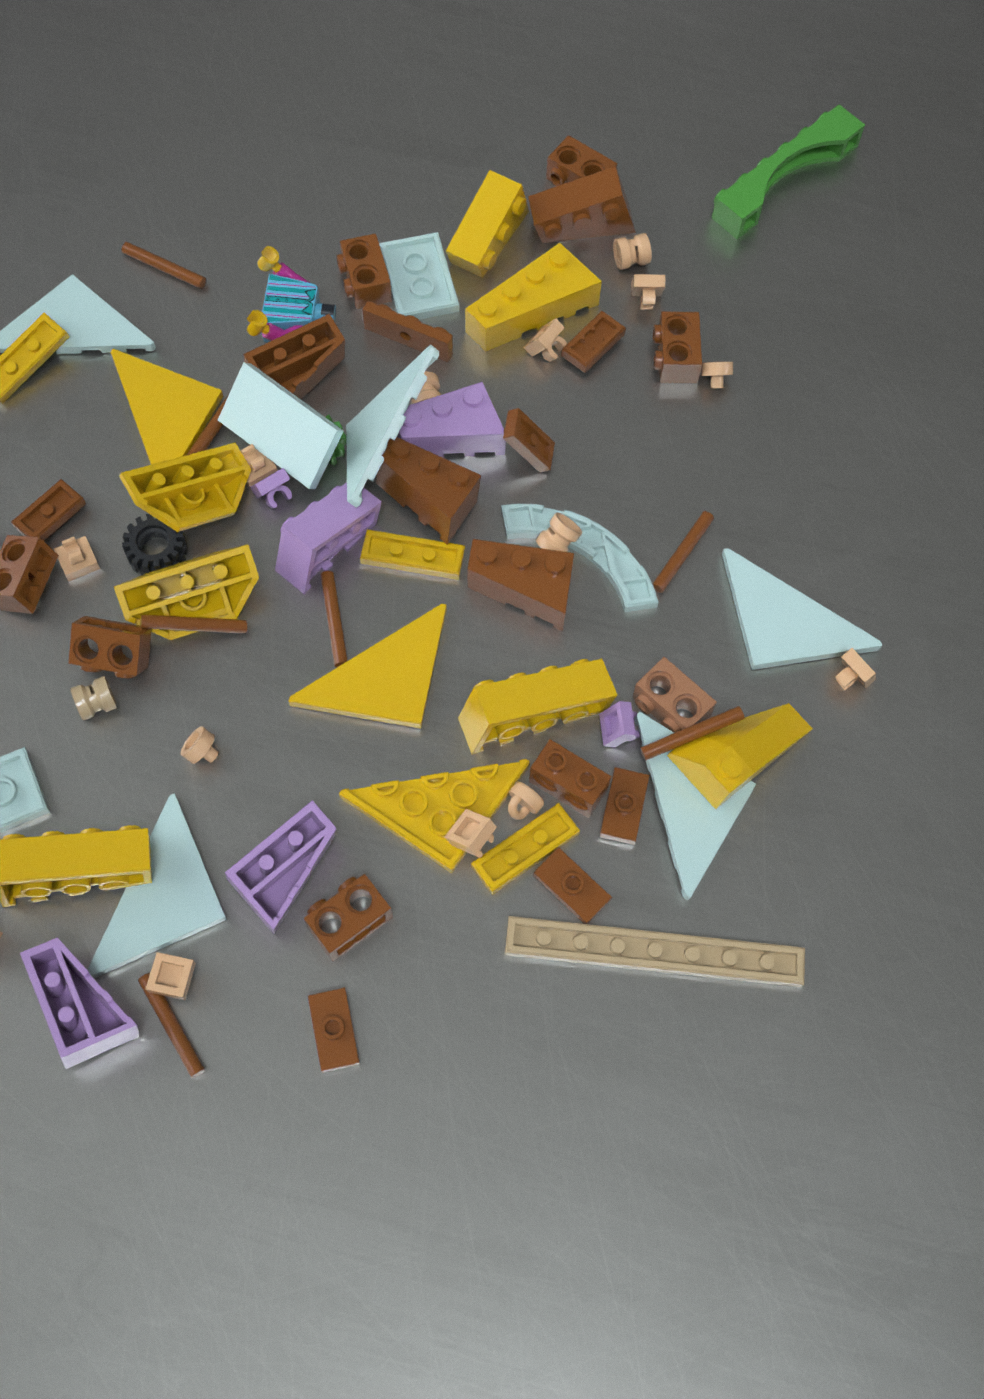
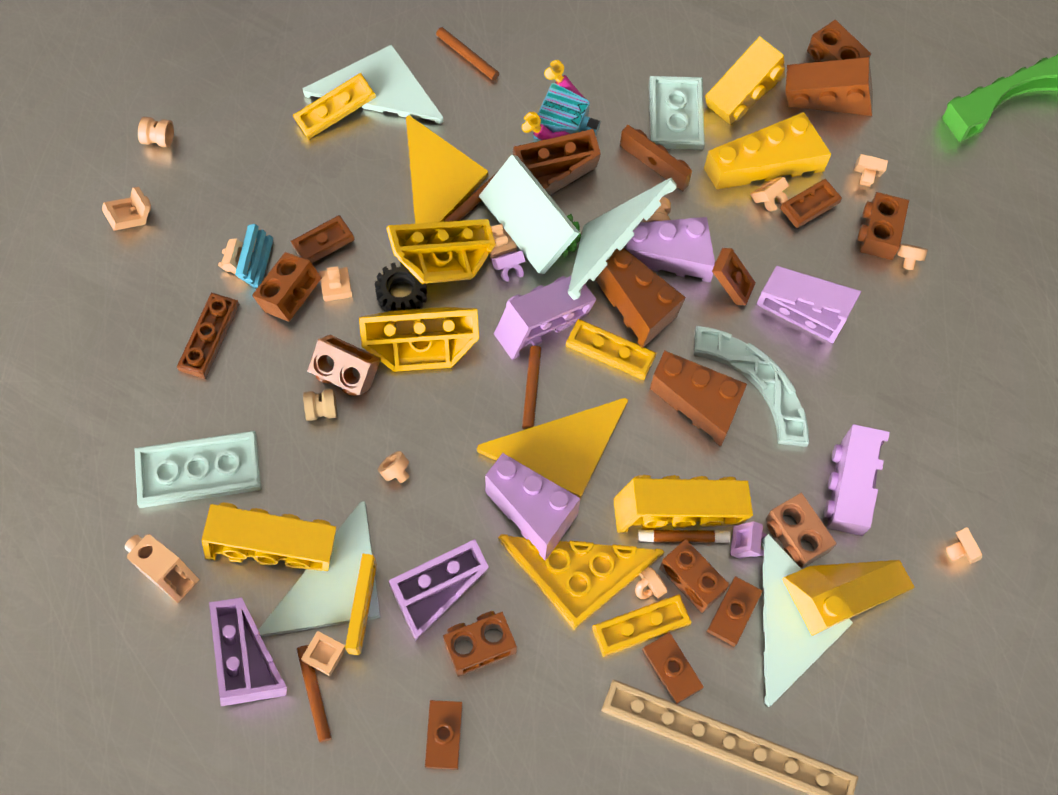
camera: 15 degrees right, 0 degrees up
dark orange bar [140,614,247,634] -> none
dark orange brick [336,233,392,310] -> none
light nougat tile [445,809,497,858] -> none
light nougat wheel [536,512,582,552] -> none
light nougat wheel [613,233,652,270] -> none
dark orange bar [640,706,745,761] -> none
dark orange bar [653,511,714,593] -> none
light aqua tile [722,548,882,670] -> none
none -> yellow tile [345,553,377,655]
none -> lavender wedge [485,453,580,561]
none -> dark orange bar [638,530,730,543]
none -> lavender wedge [757,266,862,343]
none -> lavender wedge [824,424,890,536]

